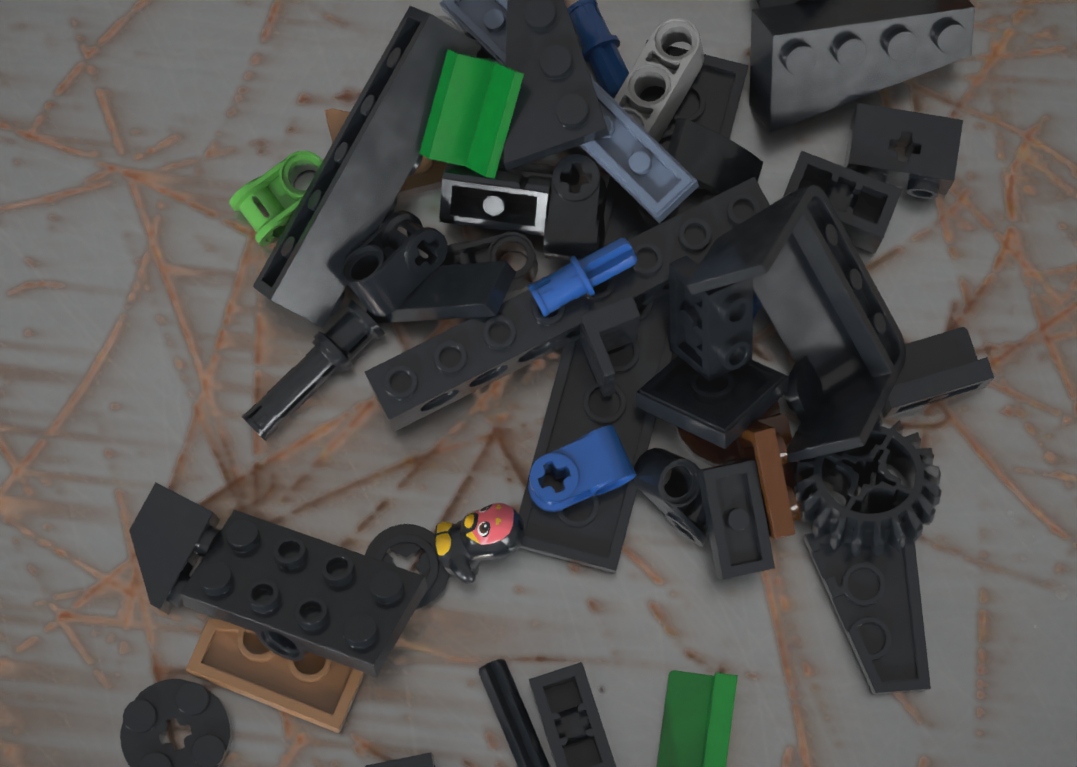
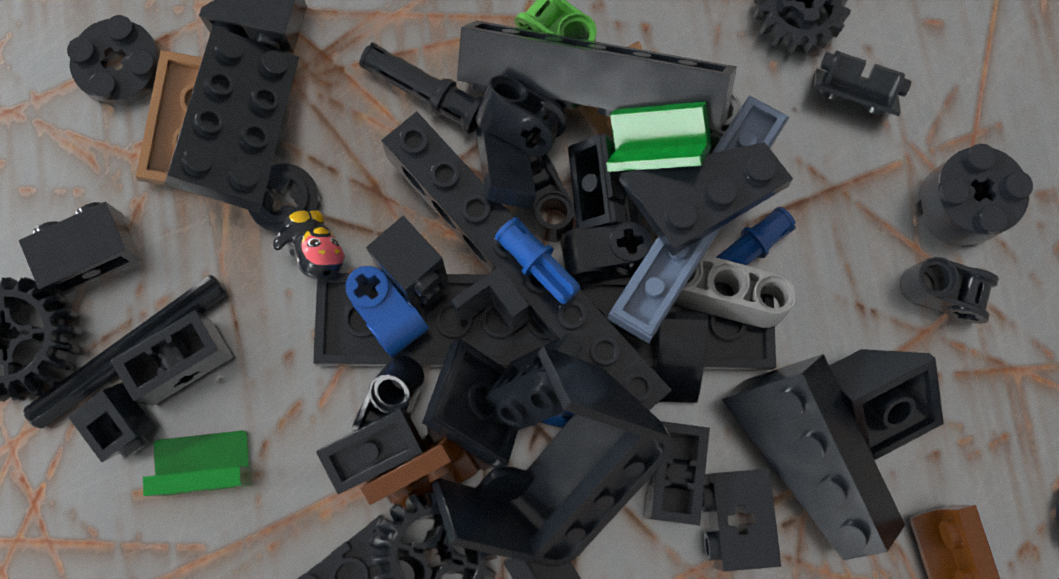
camera: 70 degrees right, 0 degrees up
none -> black brick [366,215,448,308]

